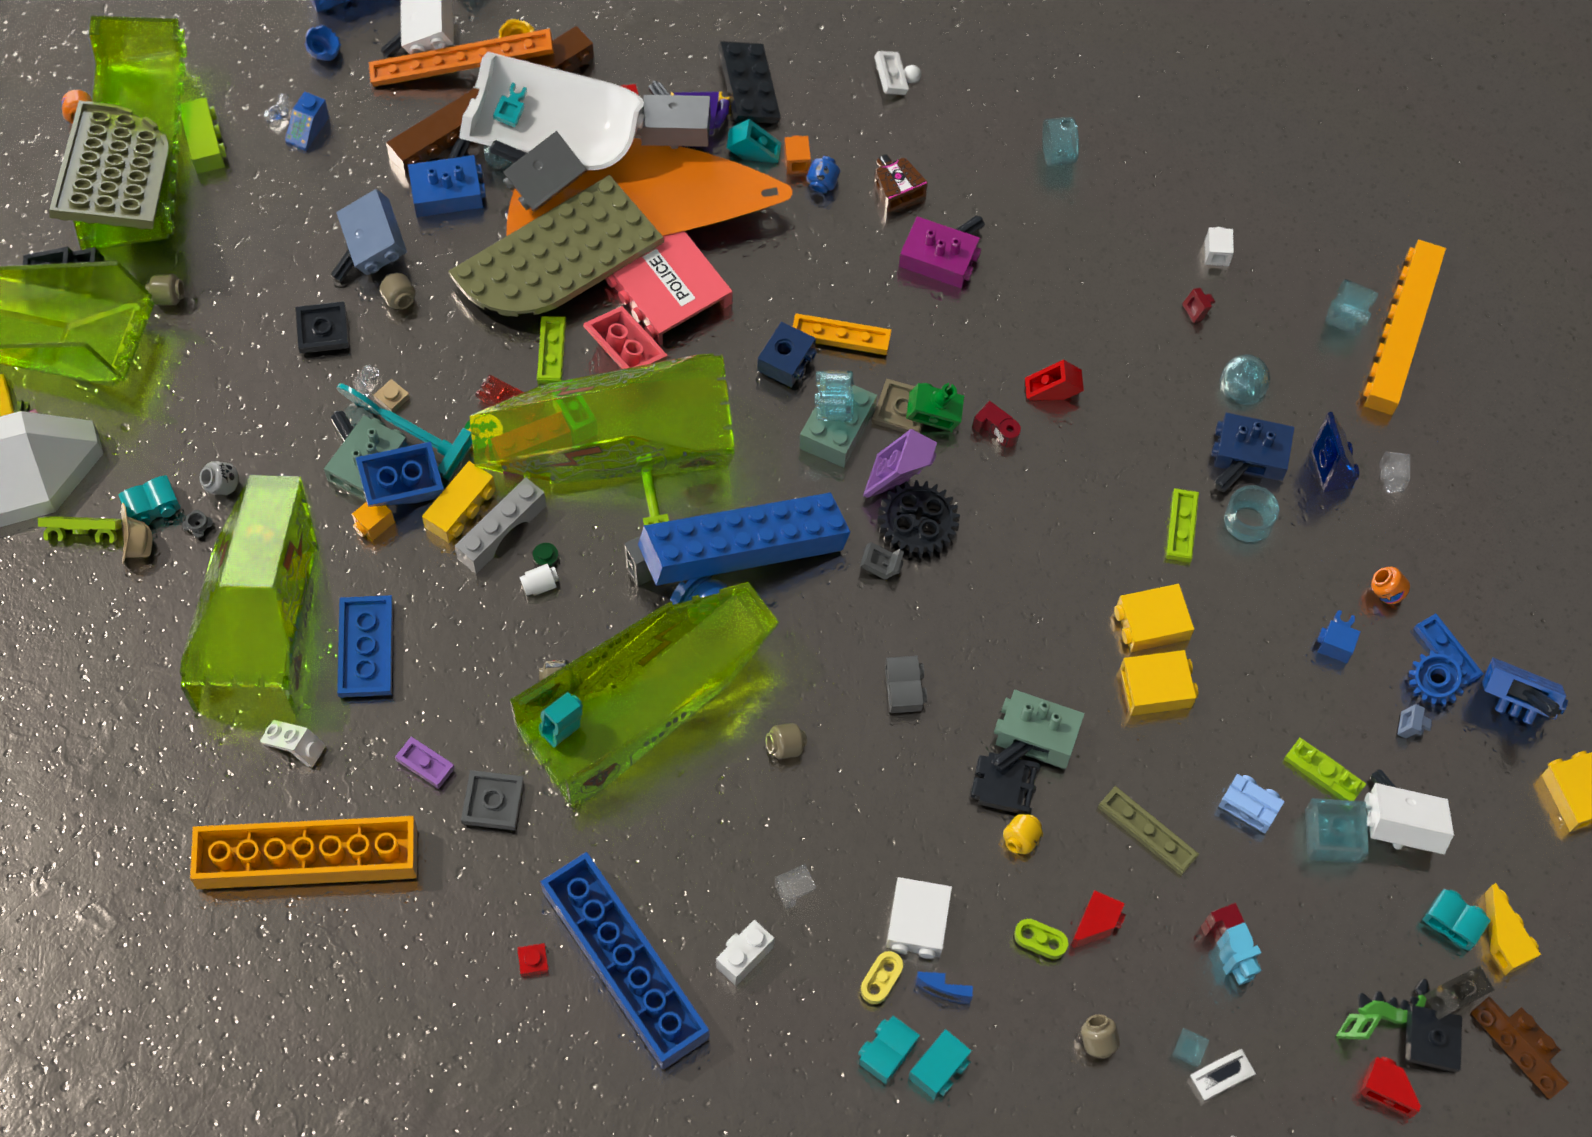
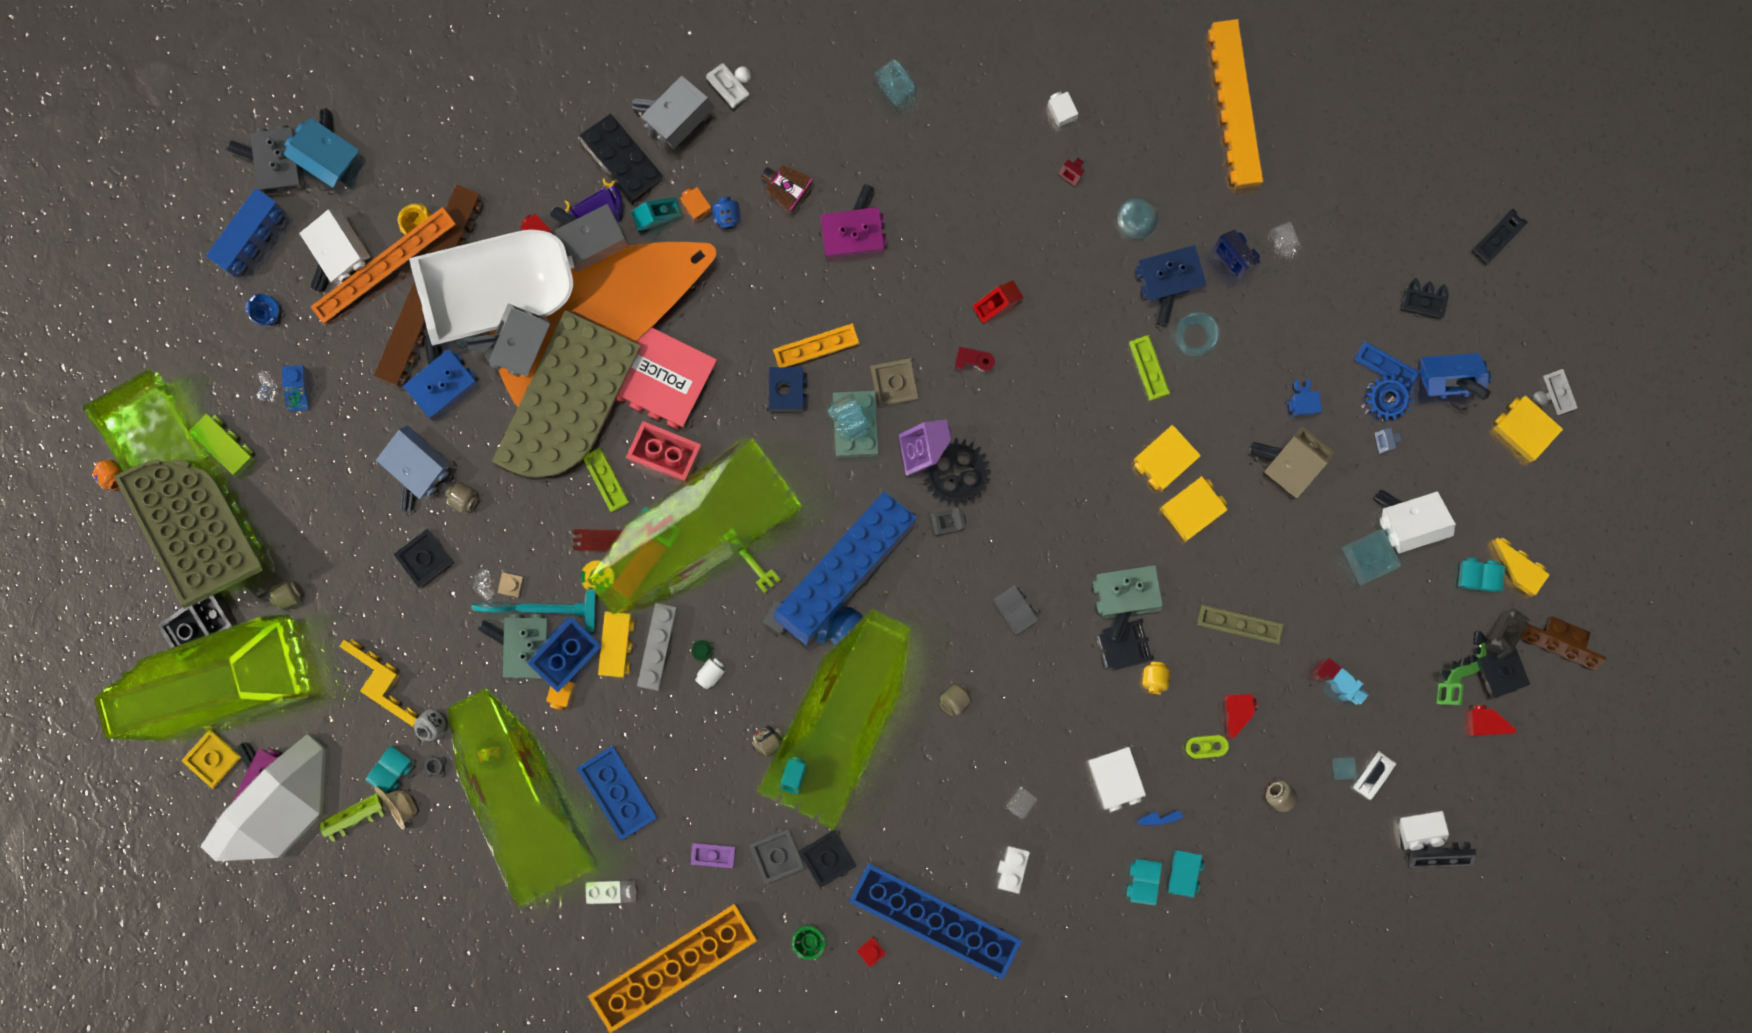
camera: 25 degrees left, 20 degrees up
teal plate [493,82,527,127] -> none
light yellow plate [861,951,903,1004] -> none
green brick [906,383,964,431] -> none
light blue brick [1219,774,1284,834] -> none
lime plate [1284,738,1366,806] -> none
clear light blue brick [1325,279,1378,336] -> none
orange head [1371,566,1410,604] -> none
none -> yellow bracket [339,639,418,727]
none -> piece [632,76,715,149]
none -> green helmet [792,925,826,960]
none -> black plate [798,829,857,888]
none -> dark tan piece [1250,426,1335,498]
none -> black plate [1402,278,1449,318]

